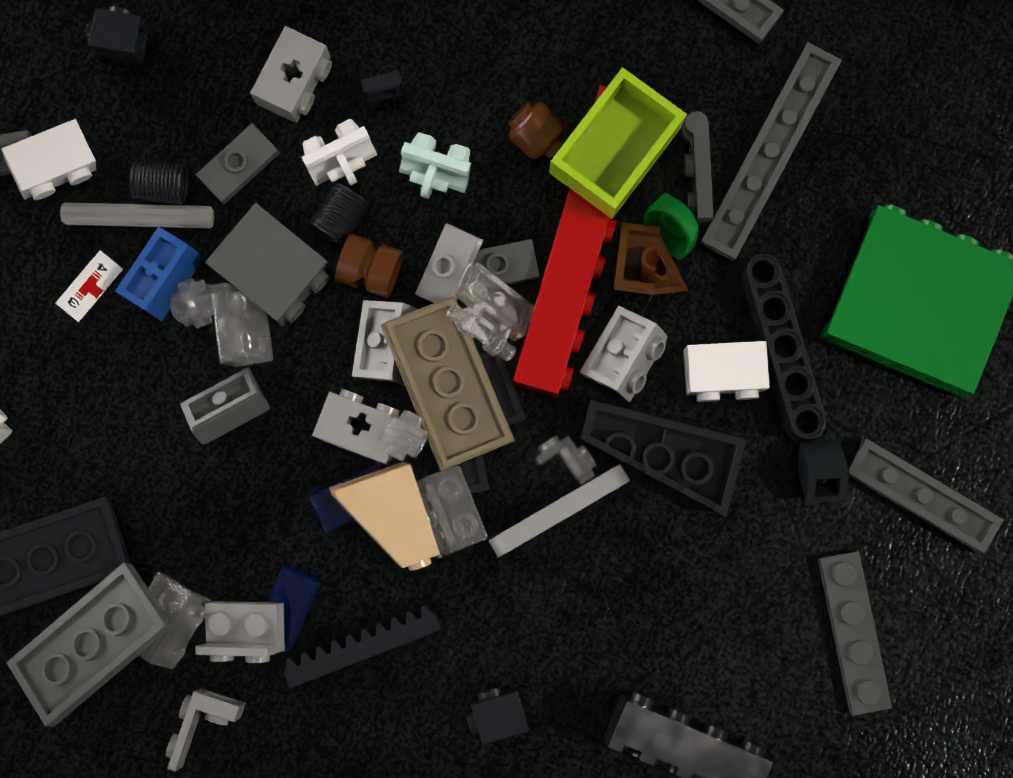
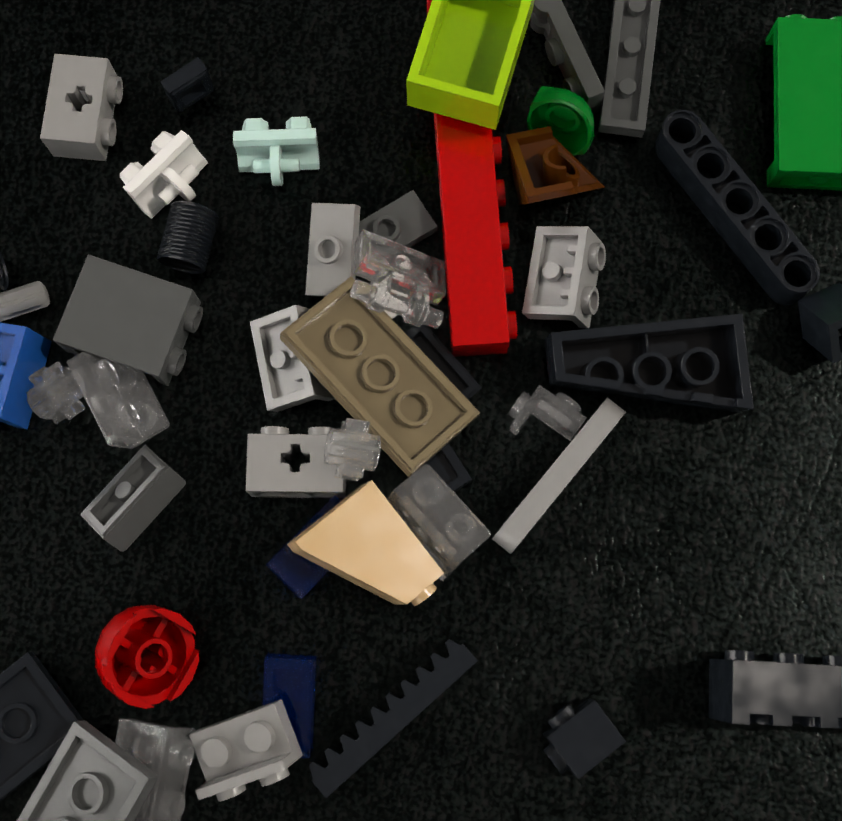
camera: 20 degrees left, 5 degrees down
dark grey plate [196,123,280,205] -> none
reddish brown wheel [335,233,403,298] -> none
reddish brown head [508,102,565,159] -> none
white brick [683,341,769,402] -> none
none -> red cylinder [95,605,199,709]

